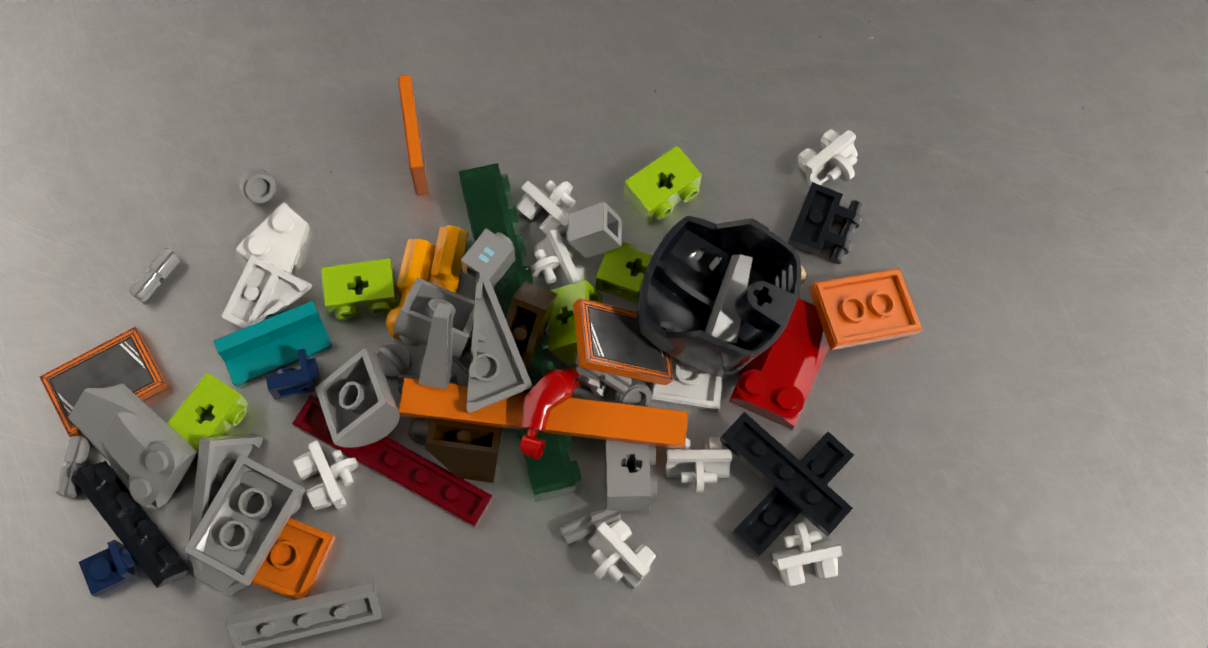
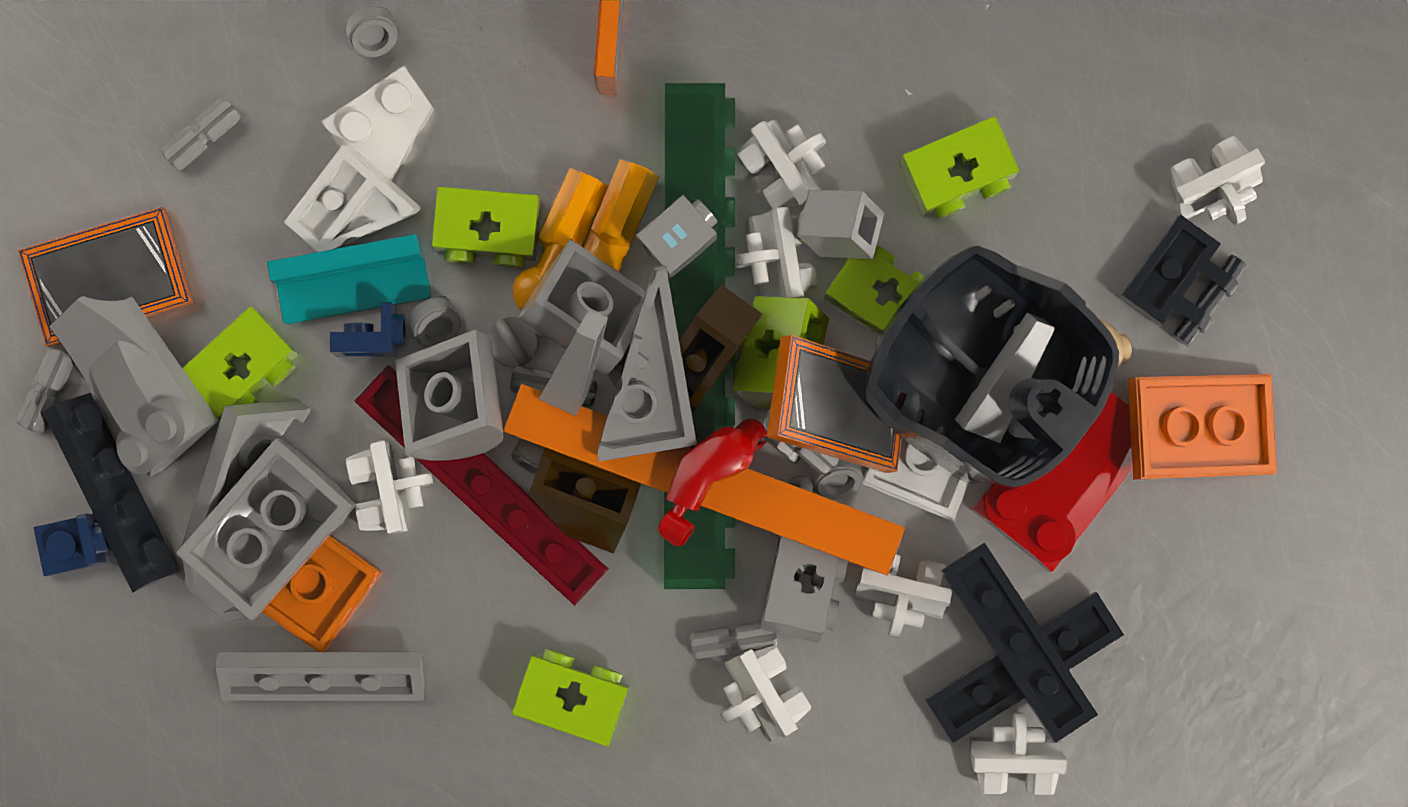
camera: 15 degrees right, 15 degrees up
none -> light grey tile [409,295,461,348]
none -> lime brick [512,648,629,747]

